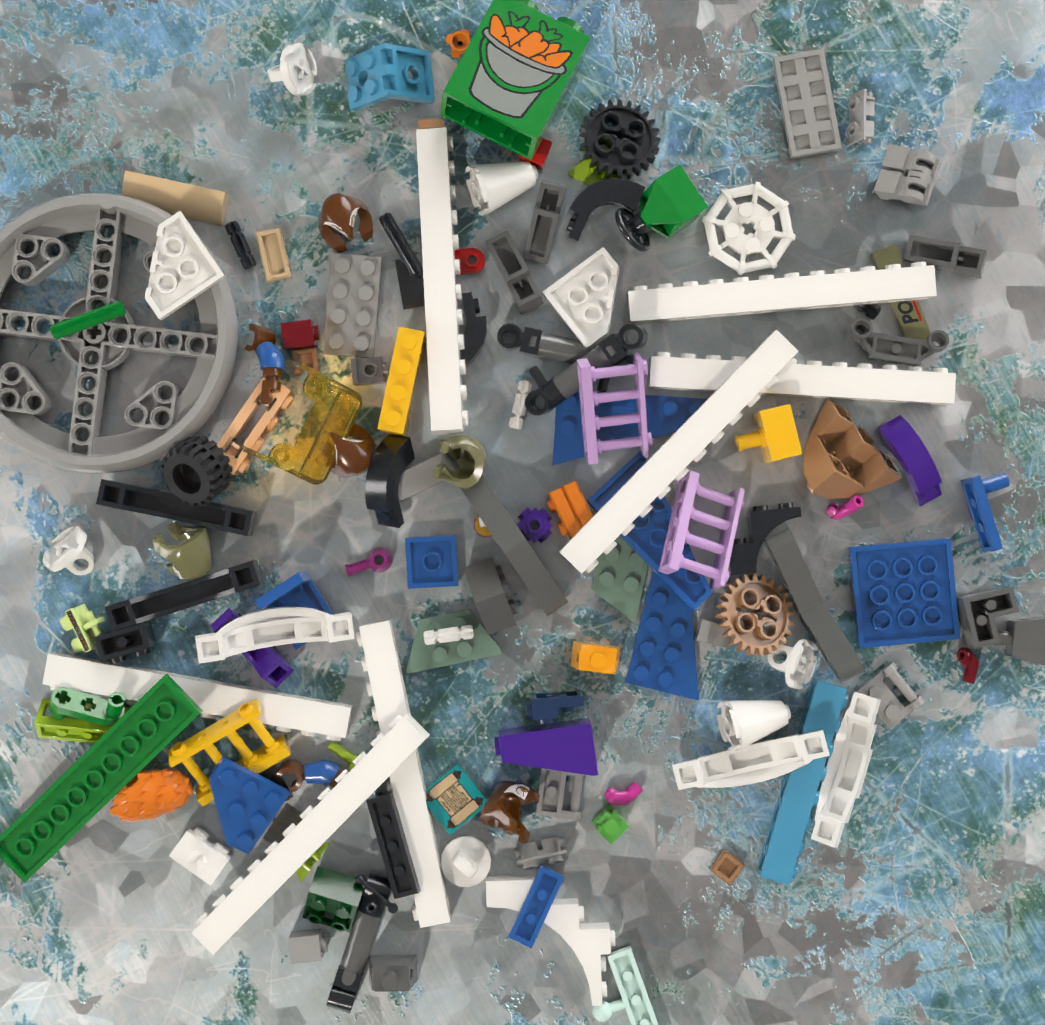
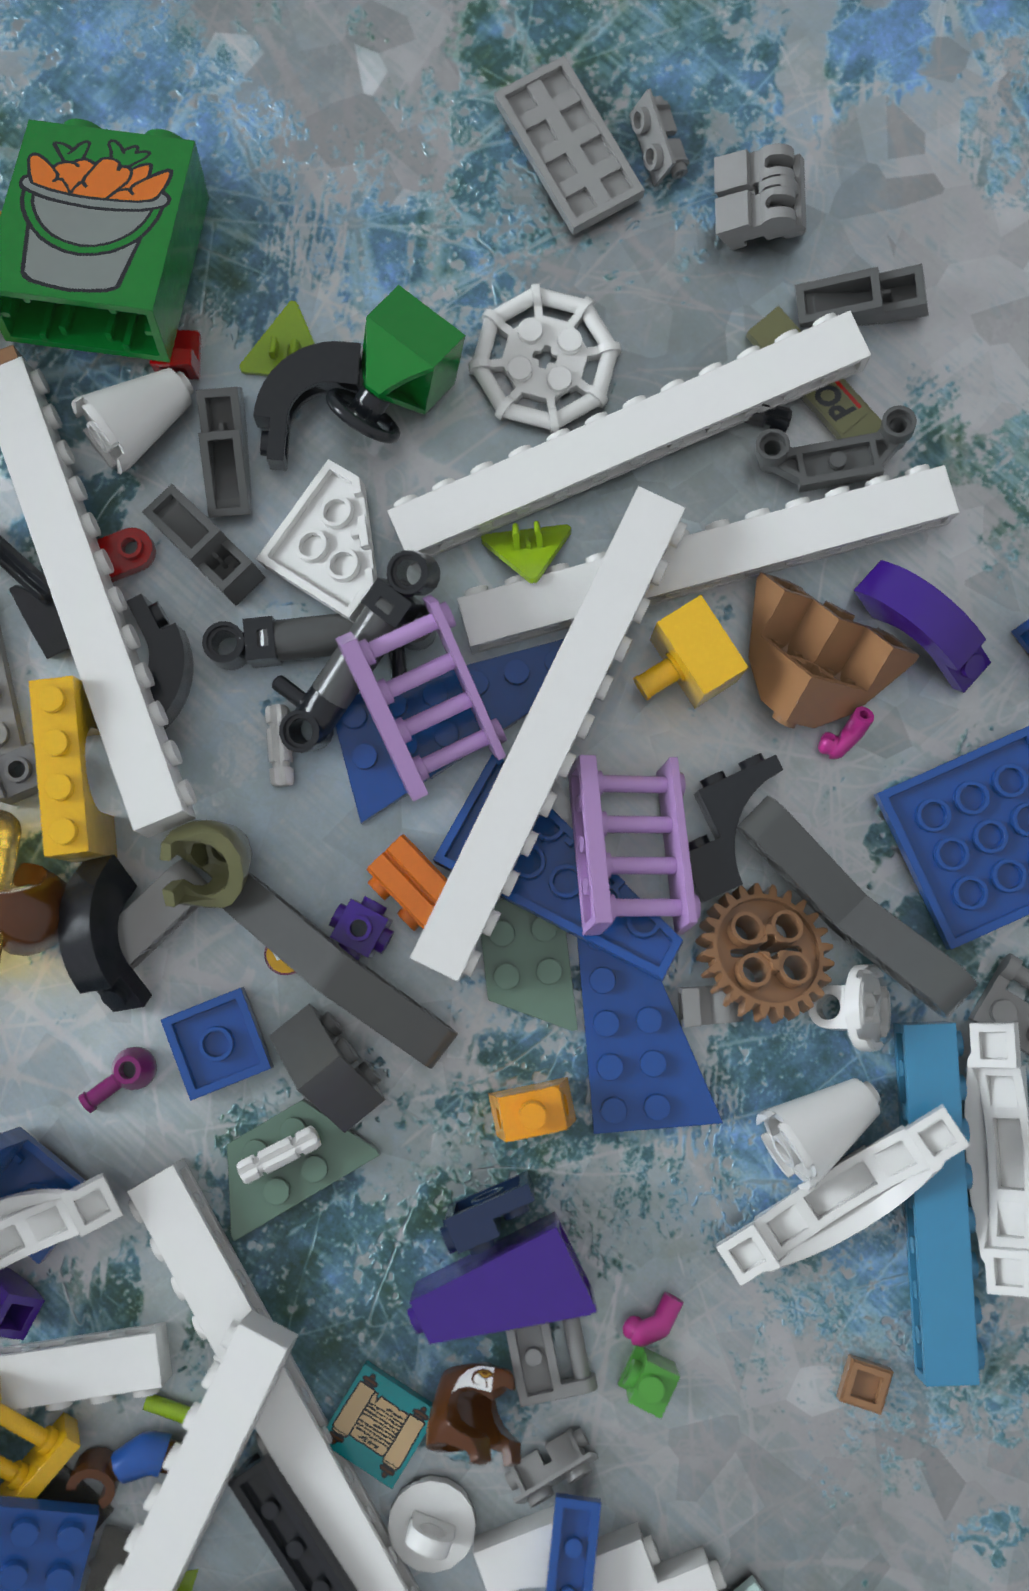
camera: 10 degrees left, 5 degrees down
black gear [578,99,661,180] -> none
none -> lime piece [481,521,571,583]

